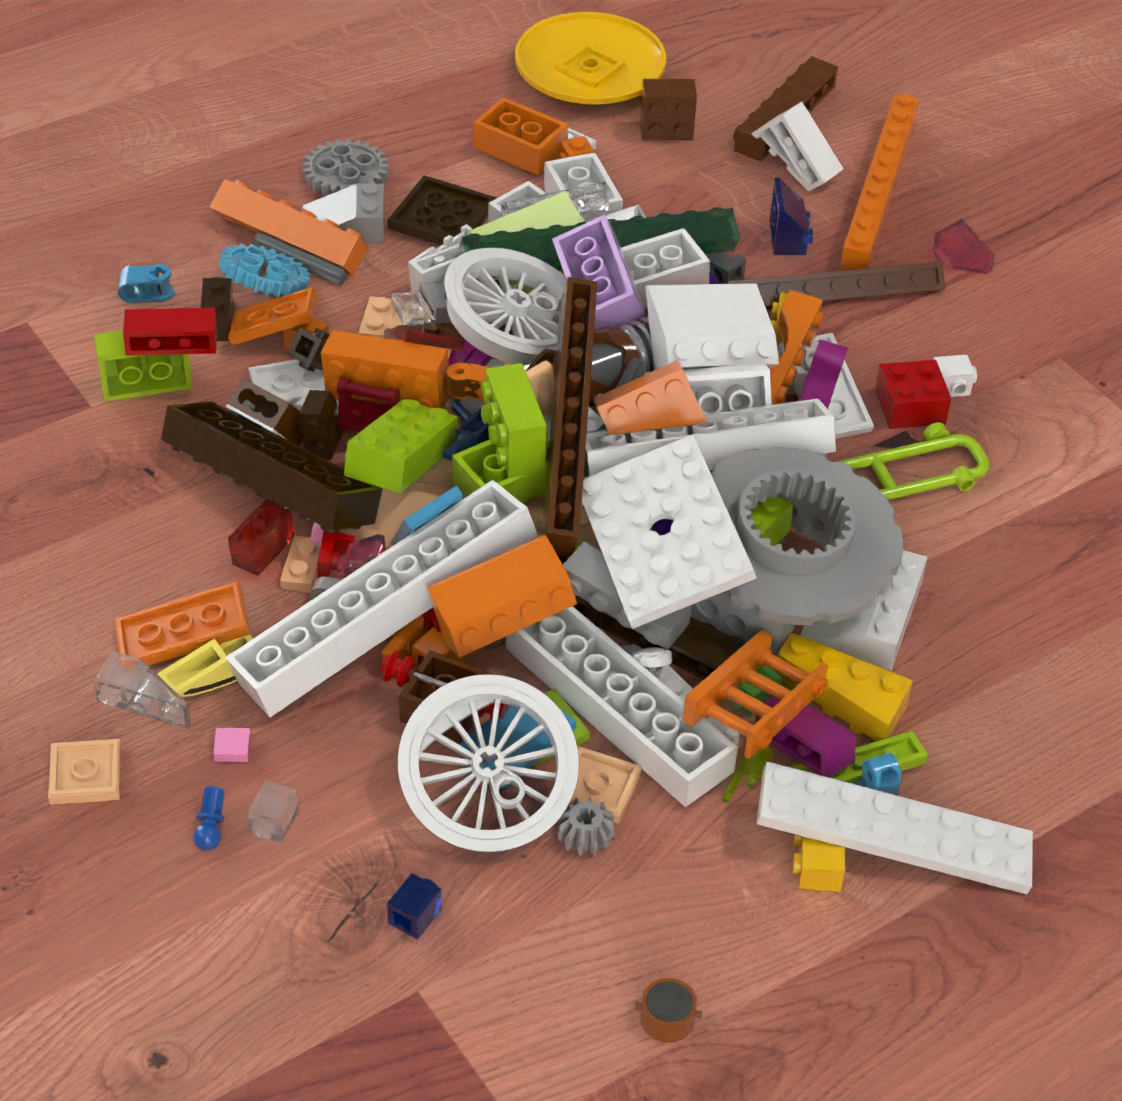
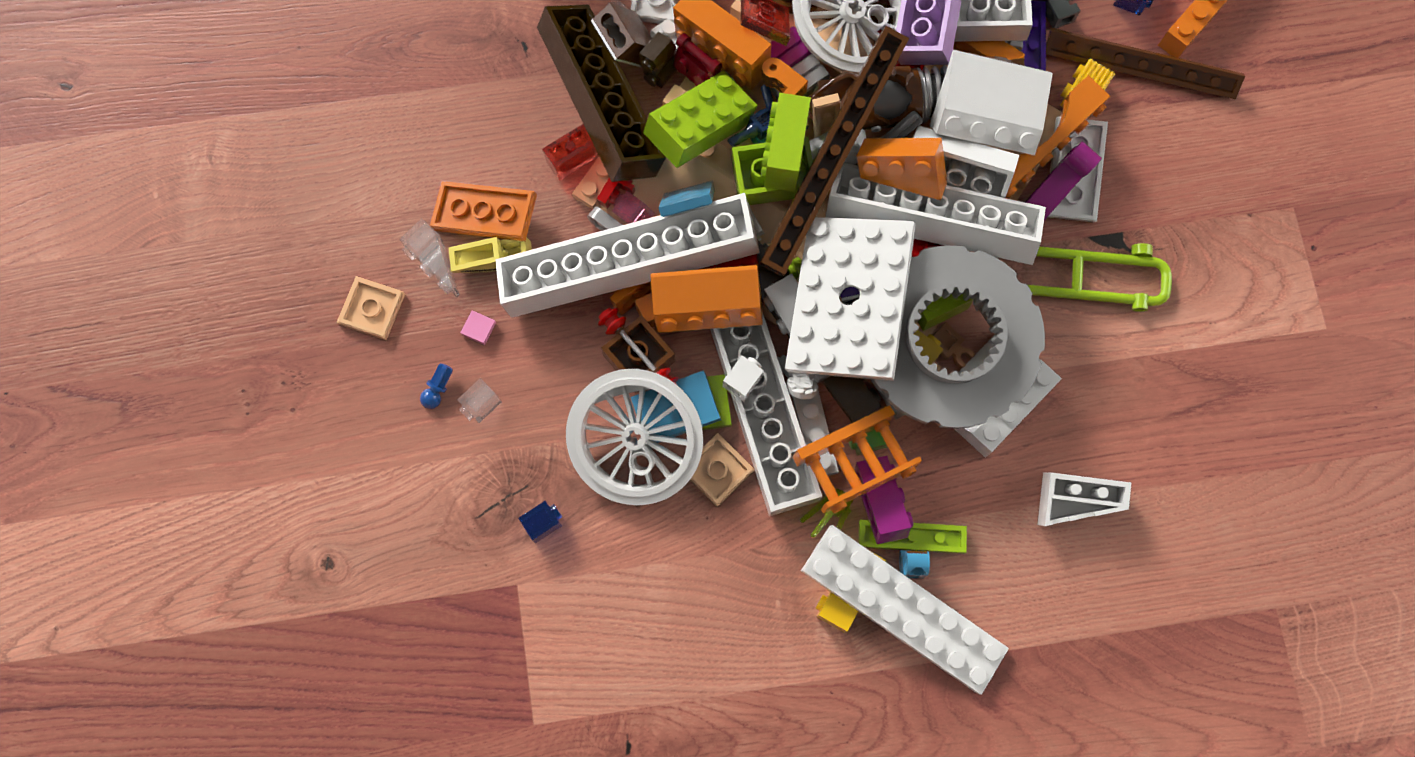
camera: 25 degrees right, 30 degrees up
light grey gear [556,796,615,857] -> none
piece [635,978,702,1043] -> none
yellow wedge [775,632,913,742] -> none
red brick [875,360,951,429] -> none
clear pink slope [933,219,994,274] -> none
white brick [933,355,977,397] -> none
none -> white brick [723,356,764,402]
none -> white wedge [1037,472,1131,526]

